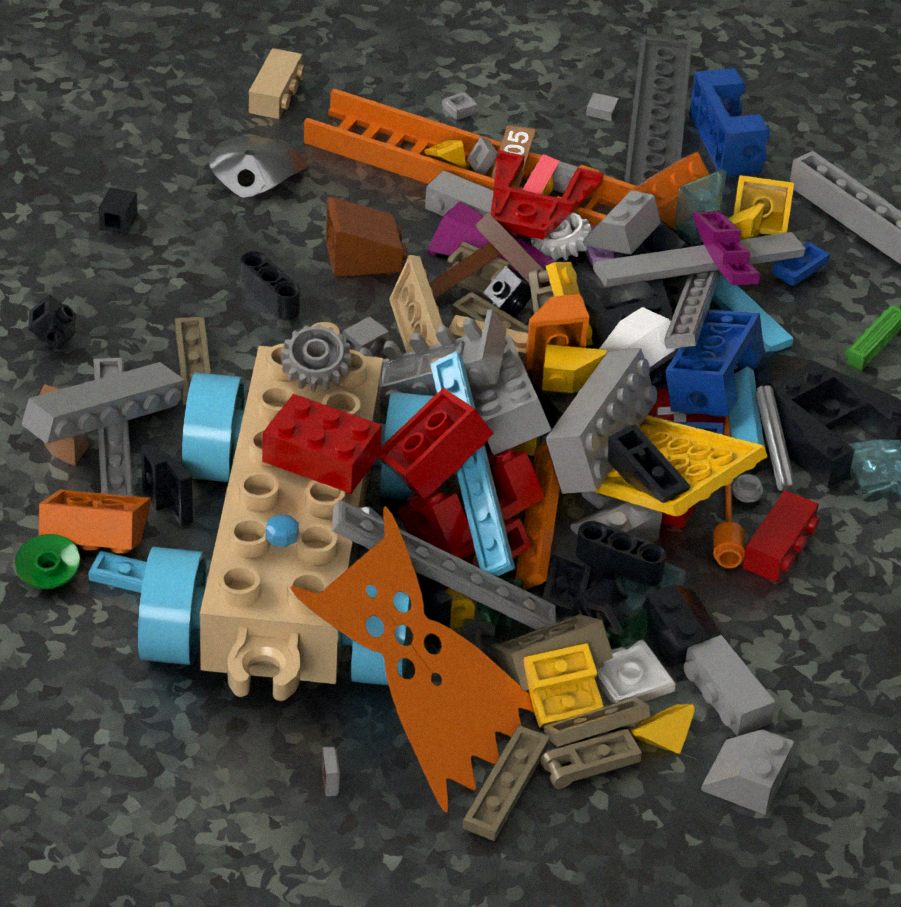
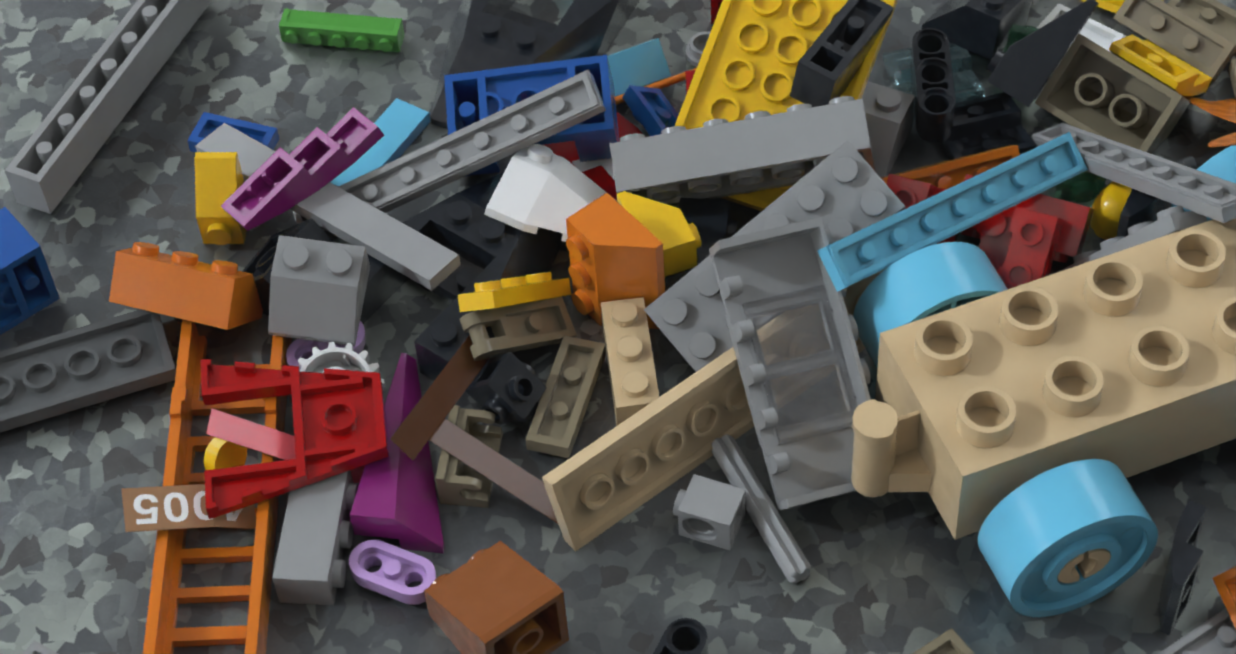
camera: 110 degrees left, 10 degrees up
red brick [262,394,382,494] -> none
light grey gear [281,324,351,392] -> none
red slope [378,388,494,500] -> none
yellow slope [424,140,467,170] -> none
light grey plate [467,137,497,175] -> none
light grey plate [553,161,579,193] -> none
clear light blue slope [674,170,727,246] -> none
yellow slope [733,175,794,235] -> none
light grey axle [756,385,795,492] -> none
none -> lavender plate [349,540,437,605]

